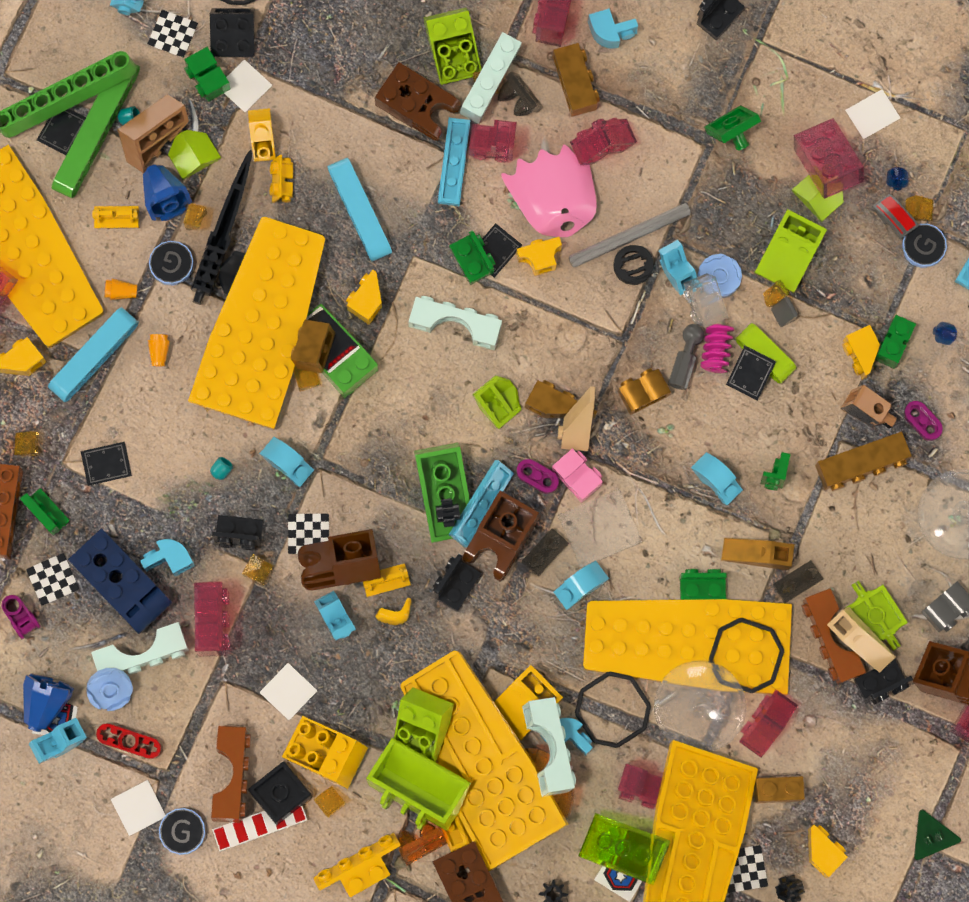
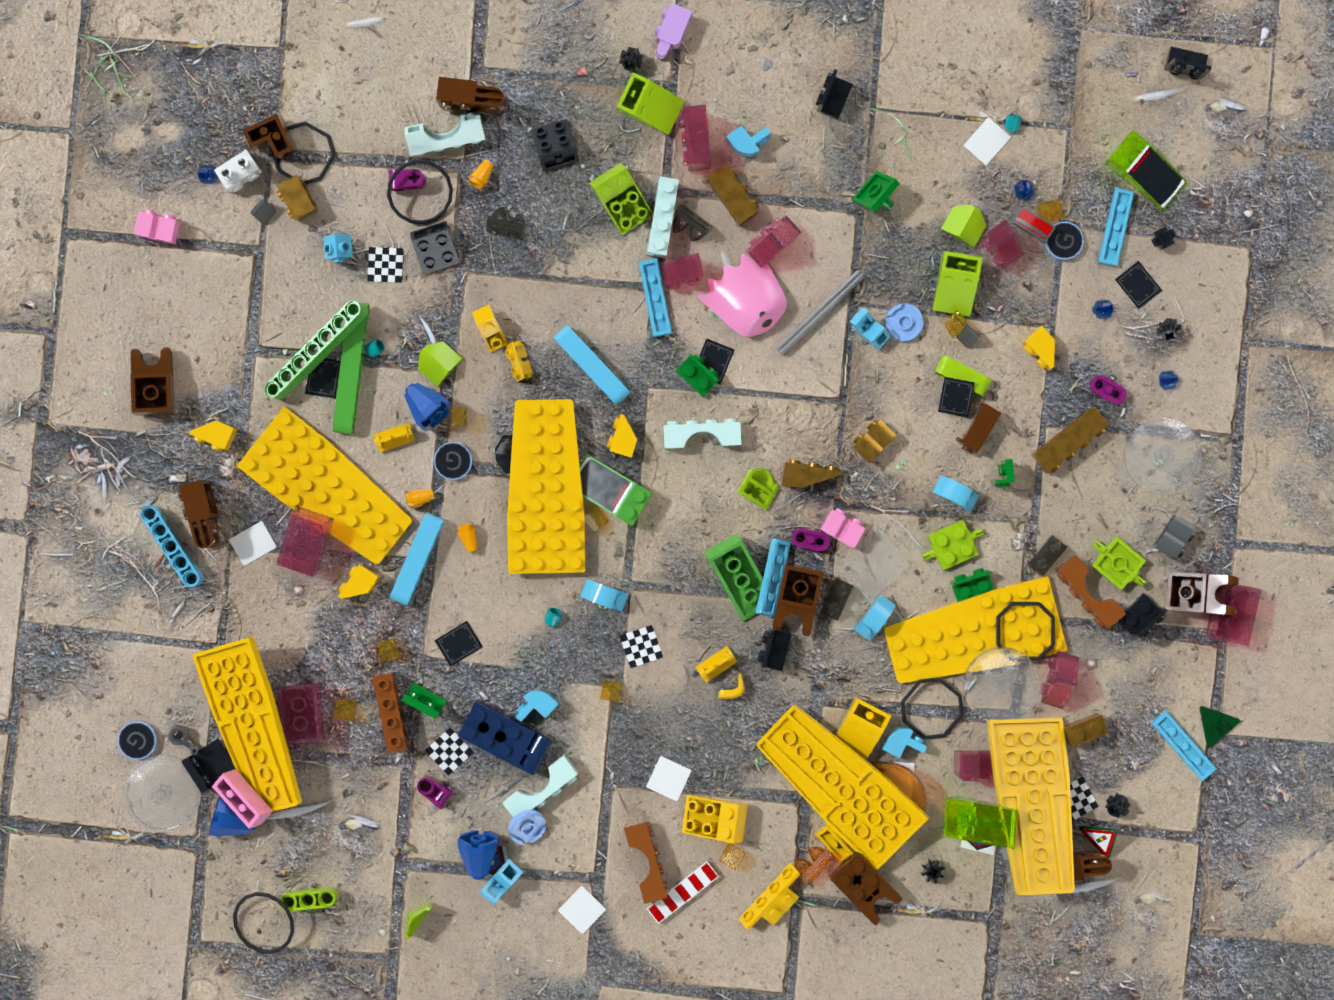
camera: 20 degrees left, 10 degrees up
red beam [96,723,162,759] -> none
medium nougat wedge [117,94,189,173] -> none
black tile [159,808,206,855] -> none
green piece [184,47,231,102] -> none
black piece [191,150,252,305] -> none
clear pink brick [194,582,230,657] -> none
black bracket [212,515,264,551] -> none
white sticker [224,60,272,112] -> none
black tile [247,761,313,826] -> none
pearl gold brick [291,320,336,373] -> none
reddish brown brick [298,529,381,590] -> none
medium azure brick [314,591,356,640] -> none
lime piece [366,738,471,831] -> none
reddish brown brick [375,62,462,141] -> none
lime slope [394,688,454,762] -> none
black gear [435,499,460,527] -> none
yellow brick [516,237,562,276] -> none
light aqua arch [522,697,576,797] -> none
tan slope [557,386,595,451] -> none
black piece [613,245,654,285] -> none
dark grey piece [668,324,704,390] -> none
clear brick [683,273,728,328] -> none
dark pink piece [700,324,734,373] -> none
pearl gold slope [721,538,795,571] -> none
clear pink brick [794,118,864,199] -> none
yellow slope [808,825,848,878] -> none
tan slope [827,607,896,673] -> none
medium nougat torso [840,385,897,429] -> none
green piece [875,315,916,369] -> none
none -> clear smoke tile [486,206,526,241]
none -> lime plate [921,519,984,570]
none -> reddish brown brick [955,401,1001,454]
none -> clear pink brick [981,220,1024,270]
none -> teal piece [1004,114,1022,133]
none -> medium azure tile [1151,711,1217,782]

